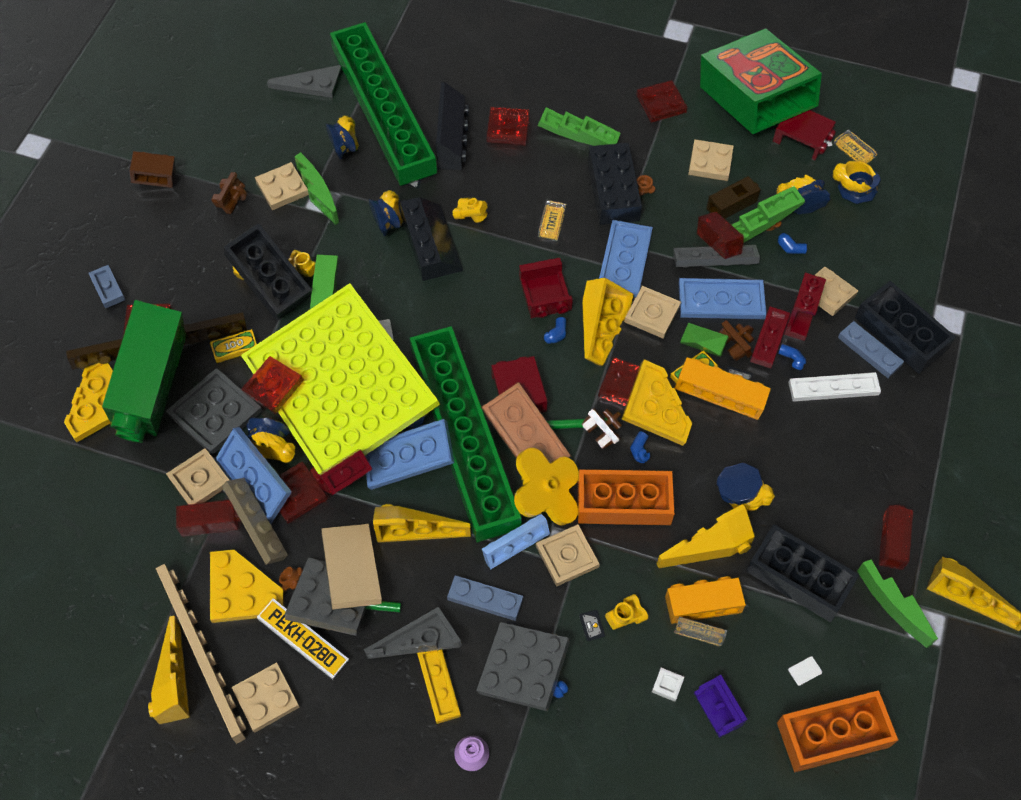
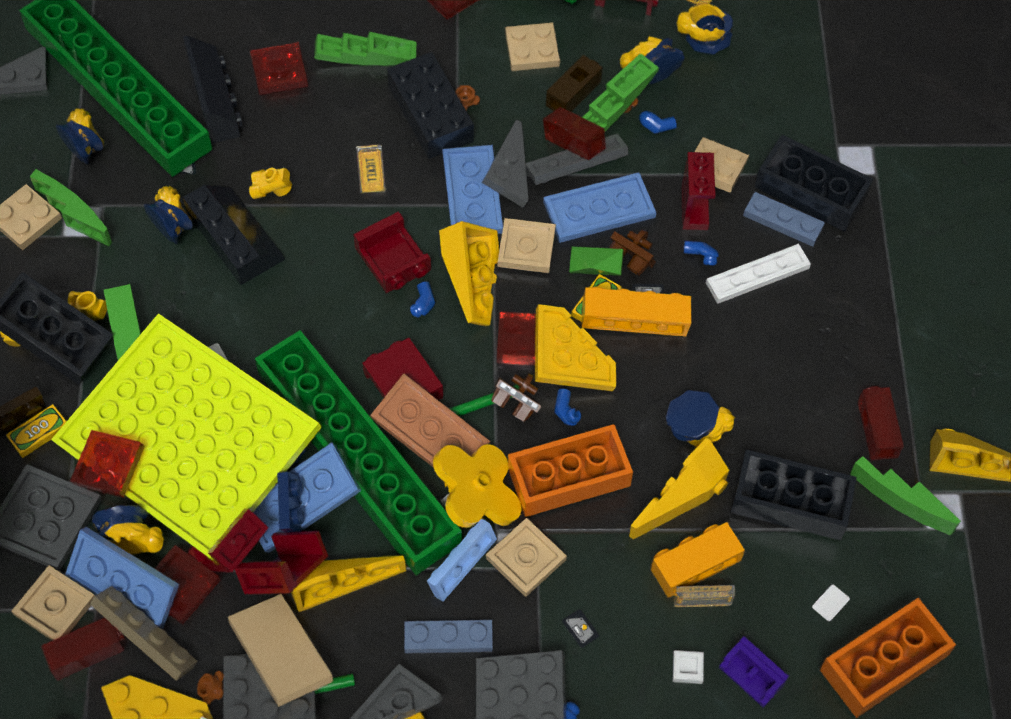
camera: 20 degrees left, 0 degrees up
yellow plate [605,594,648,630] -> none
dark red plate [750,306,790,369] -> none
none -> dark red panel [235,531,328,594]
none -> dark blue plate [277,472,304,532]
none -> dark grey wing [482,119,529,208]

